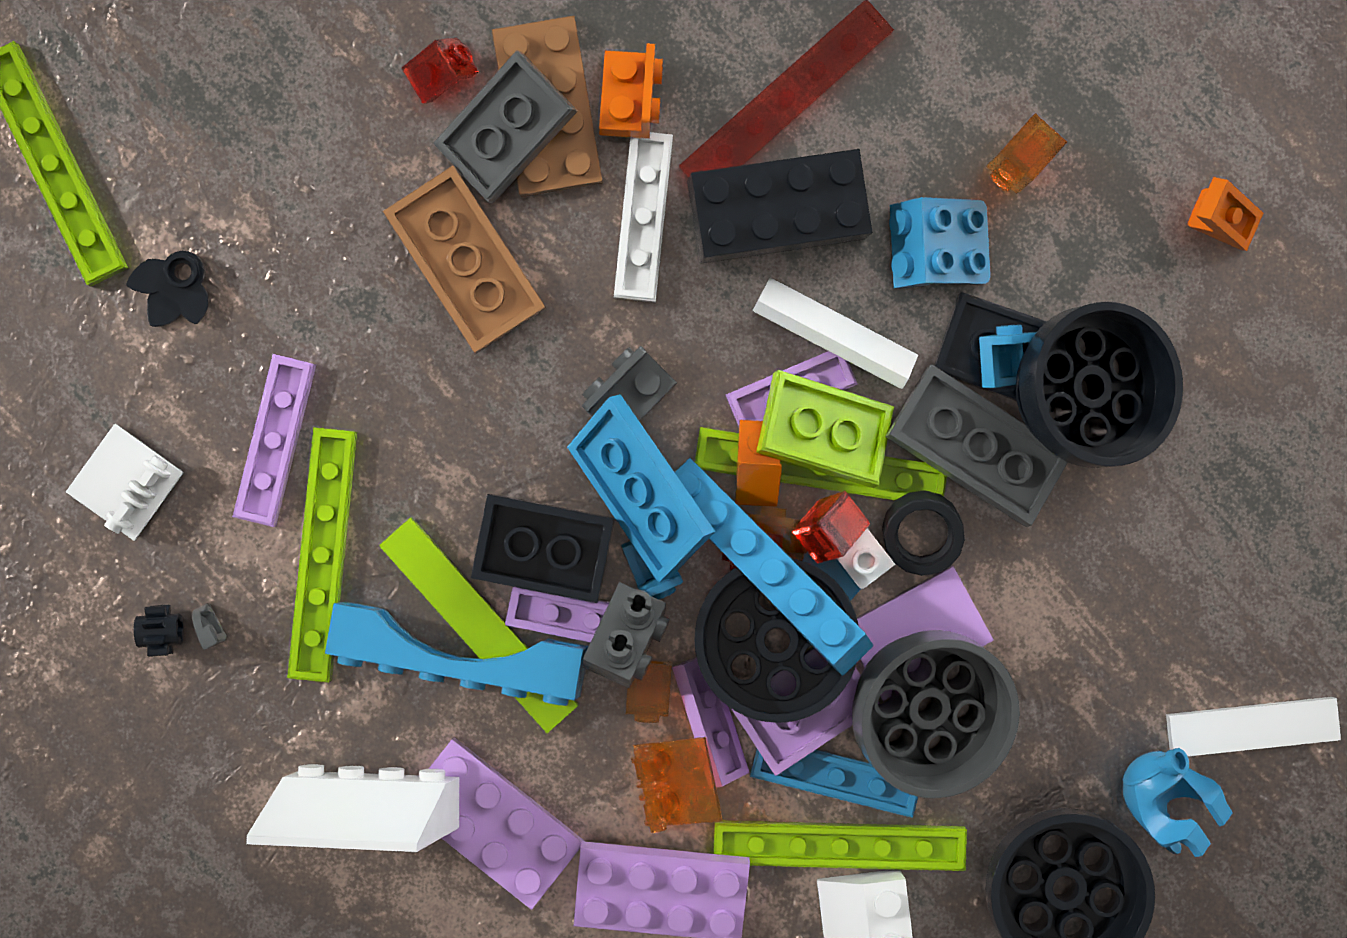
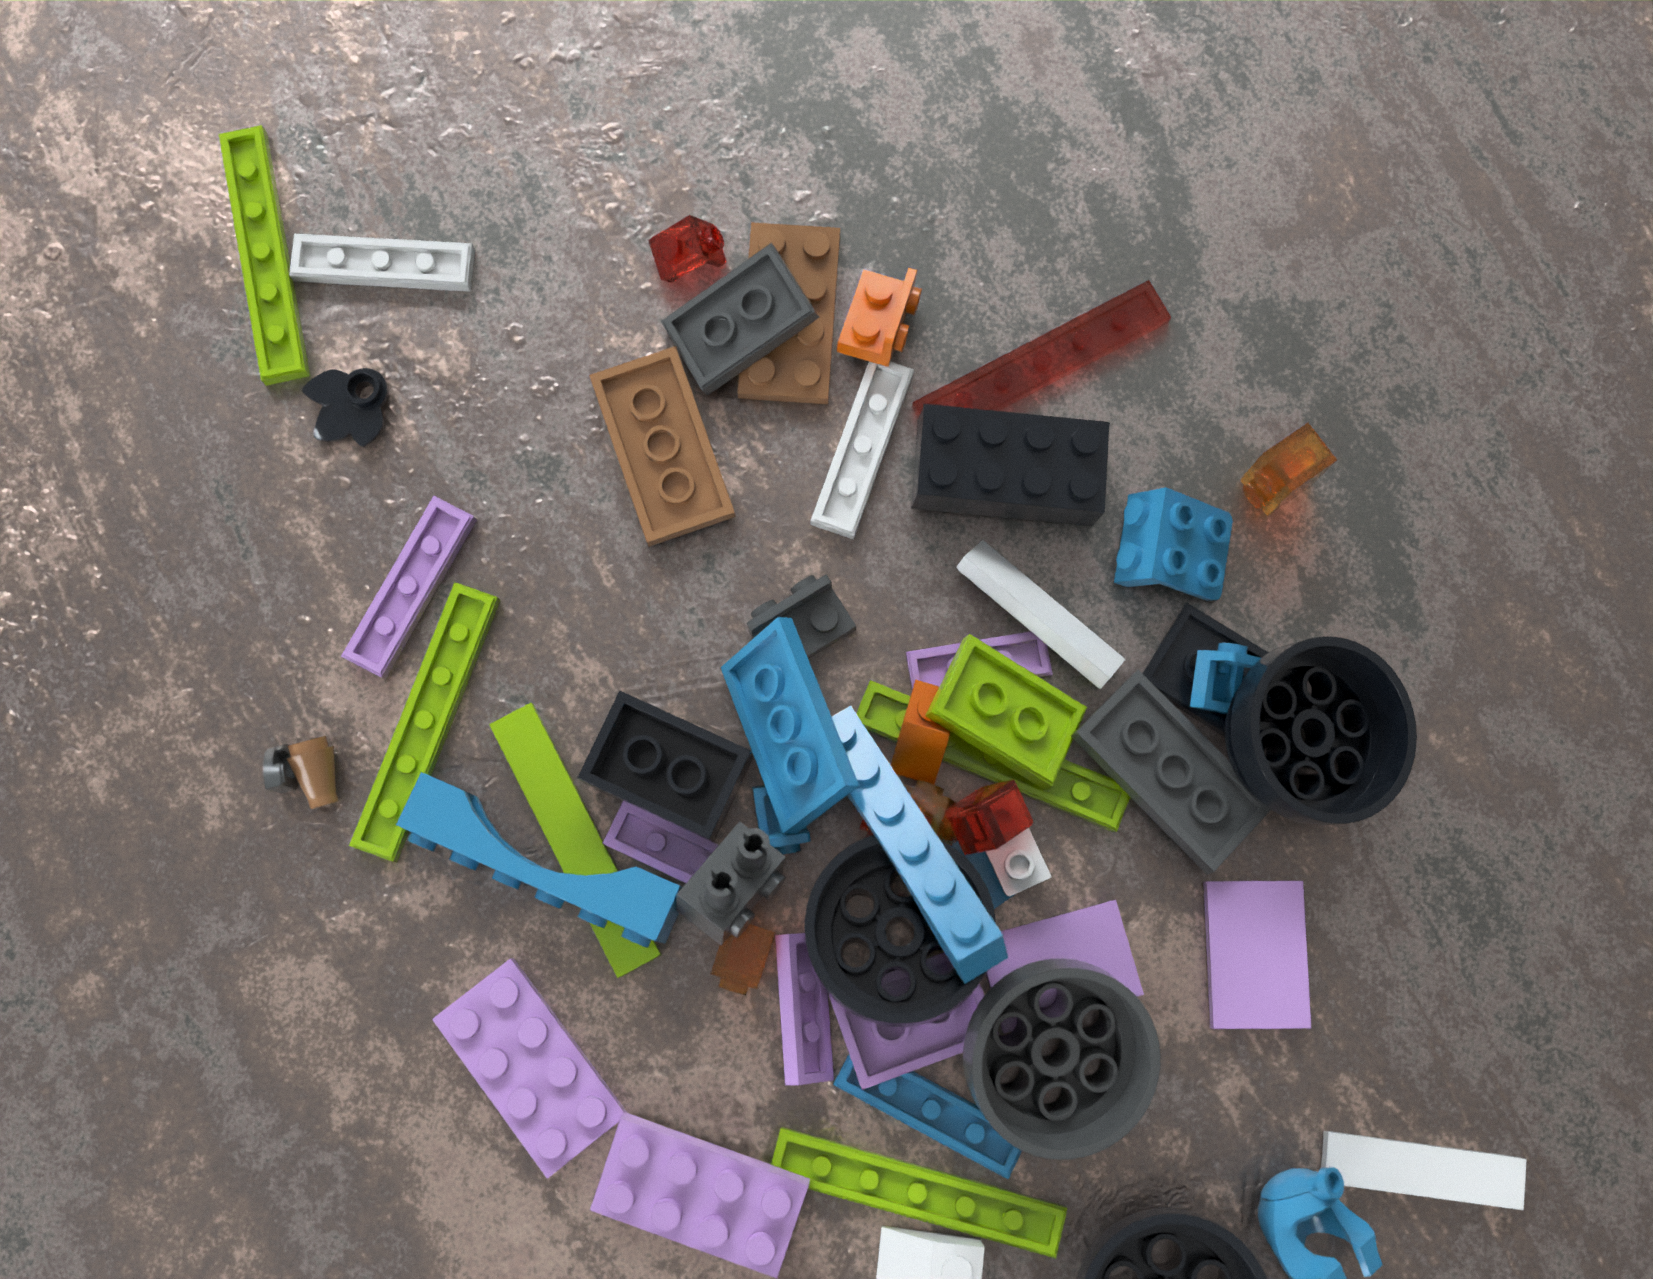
camera: 20 degrees right, 10 degrees down
white hinge [66,424,184,541] -> none
black gear [133,605,184,657] -> none
white slope [247,764,459,852] -> none
clear orange hinge [631,737,723,833] -> none
black tyre [882,490,965,576] -> none
orange slope [1188,177,1264,251] -> none
none -> medium nougat cone [286,736,339,809]
none -> white tile [289,234,475,292]
none -> lavender tile [1203,881,1311,1029]

